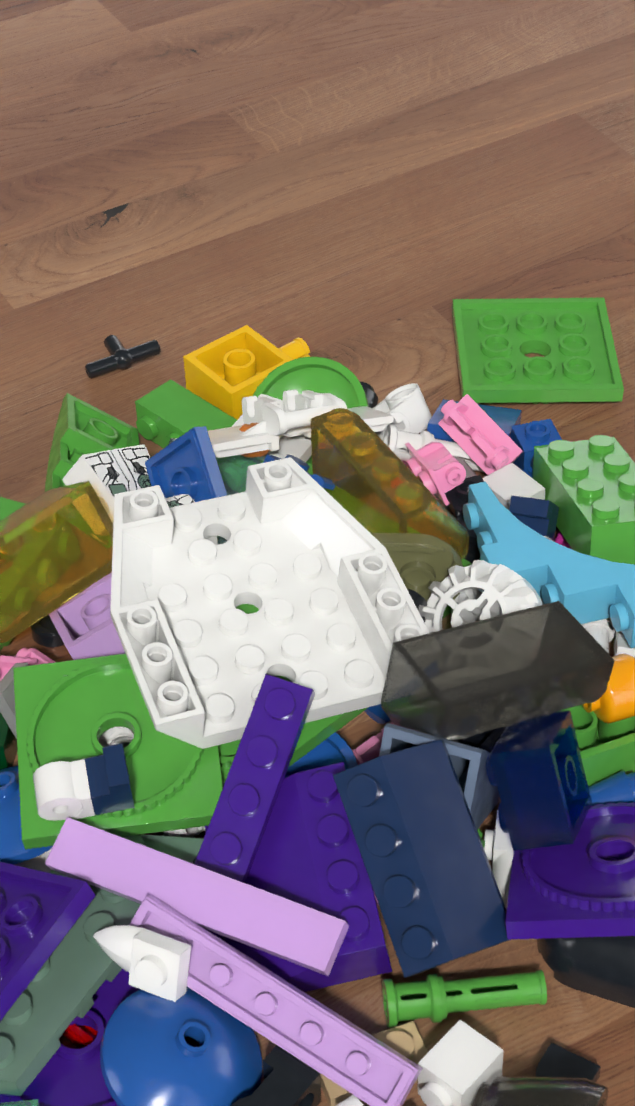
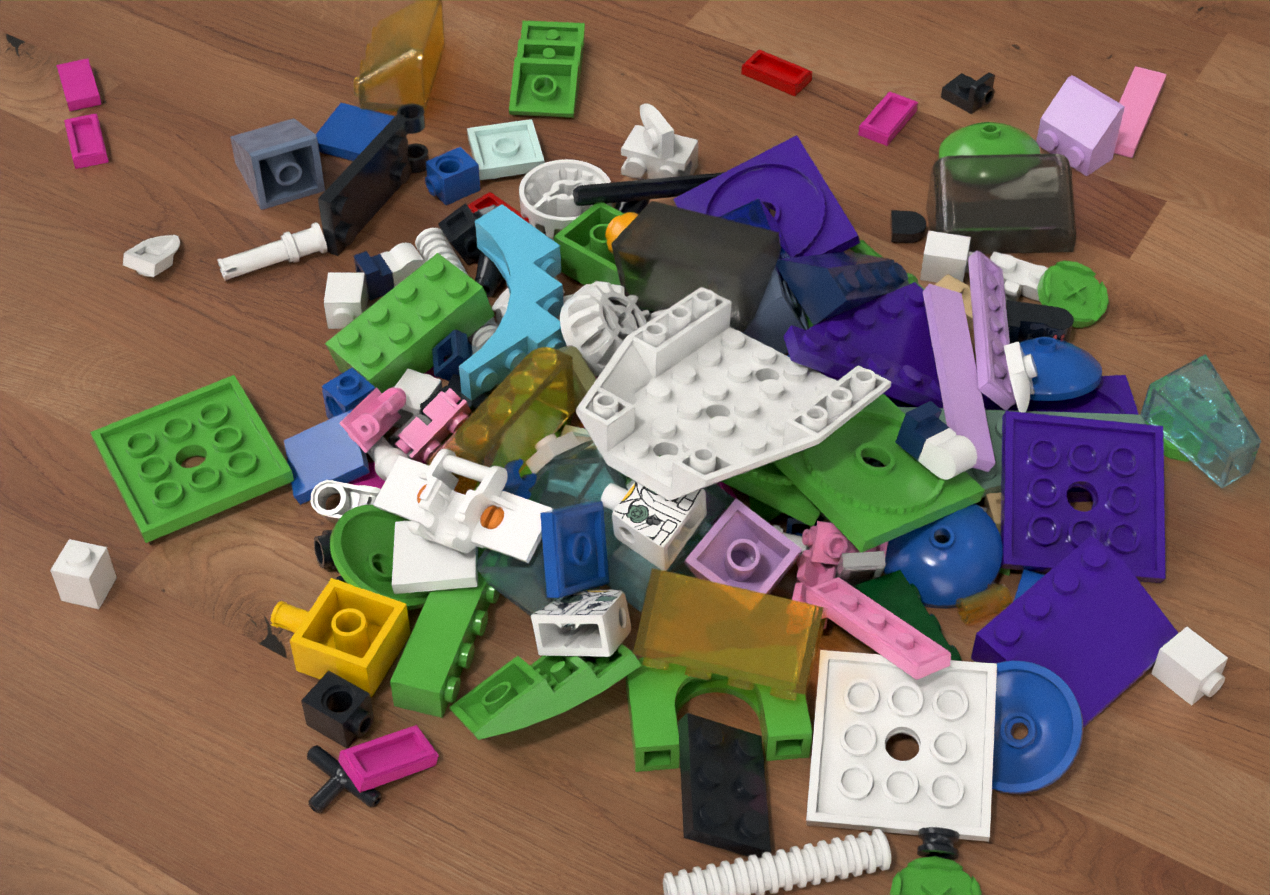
camera: 120 degrees left, 5 degrees up
none -> white brick [50,539,117,609]
none -> black brick [301,670,374,748]
none -> dark pink tile [338,725,439,793]

